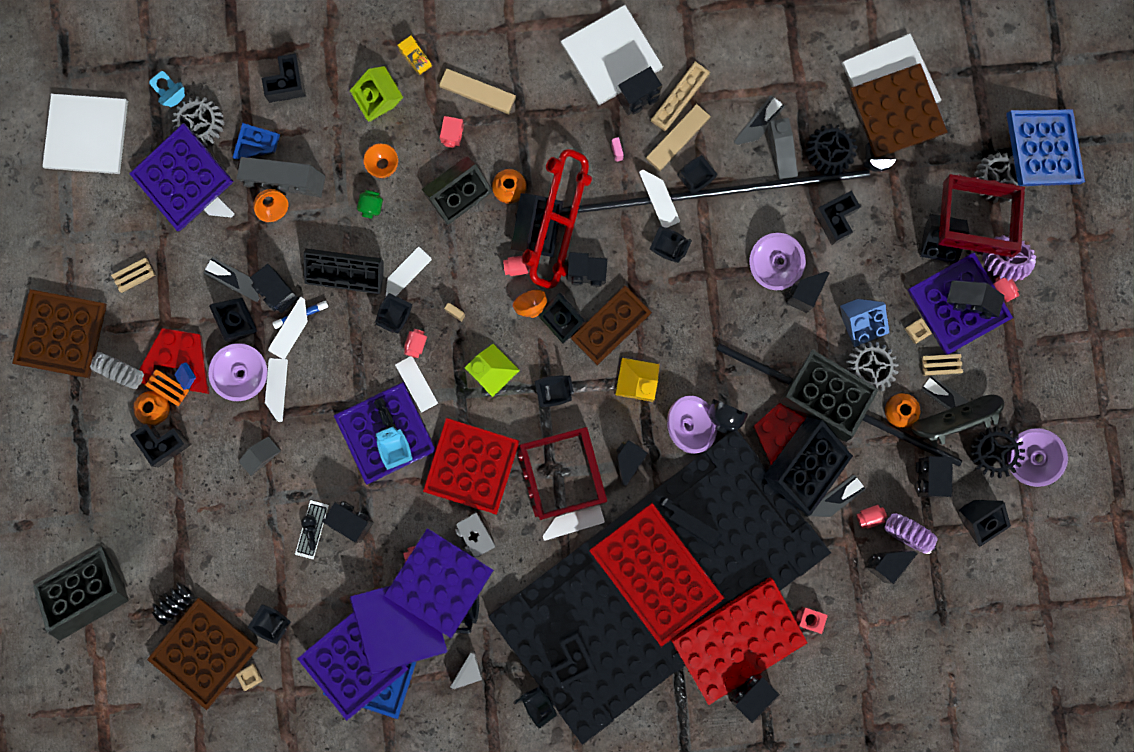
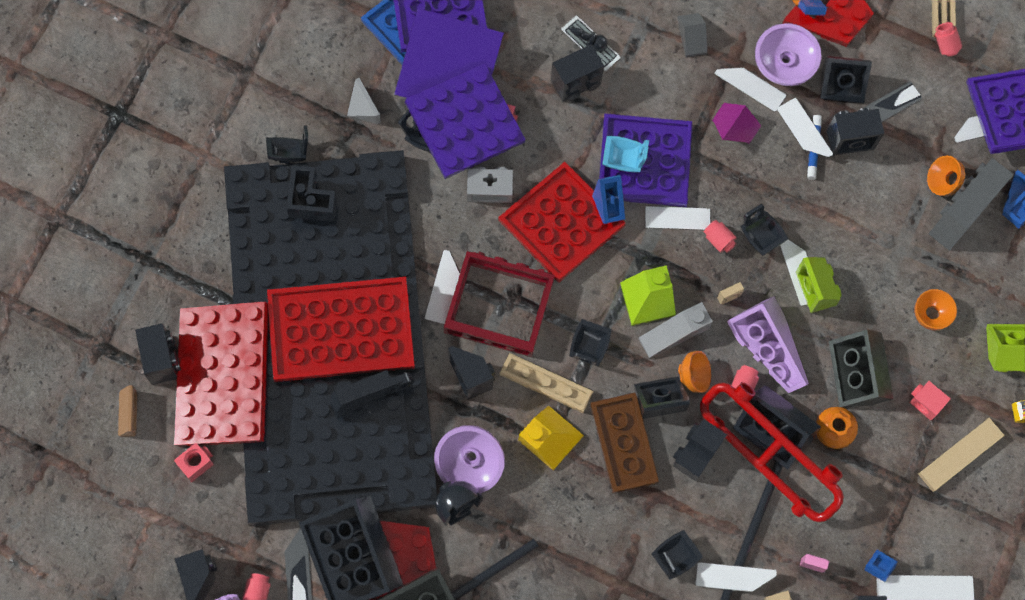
camera: 120 degrees right, 10 degrees down
black piece [304,248,384,294] -> none
green head [357,190,383,219] -> none
black axle [374,398,397,434] -> none
none -> medium nougat slope [118,385,137,437]
none -> tan tile [500,353,593,413]
none -> blue slope [592,175,625,224]
none -> light grey slope [639,302,713,358]
none -> magenta slope [712,103,761,144]
none -> lavender wedge [727,296,809,393]
none -> lime slope [796,257,841,313]
none -> blue tile [864,550,898,582]
none -> coral brick [935,22,962,56]

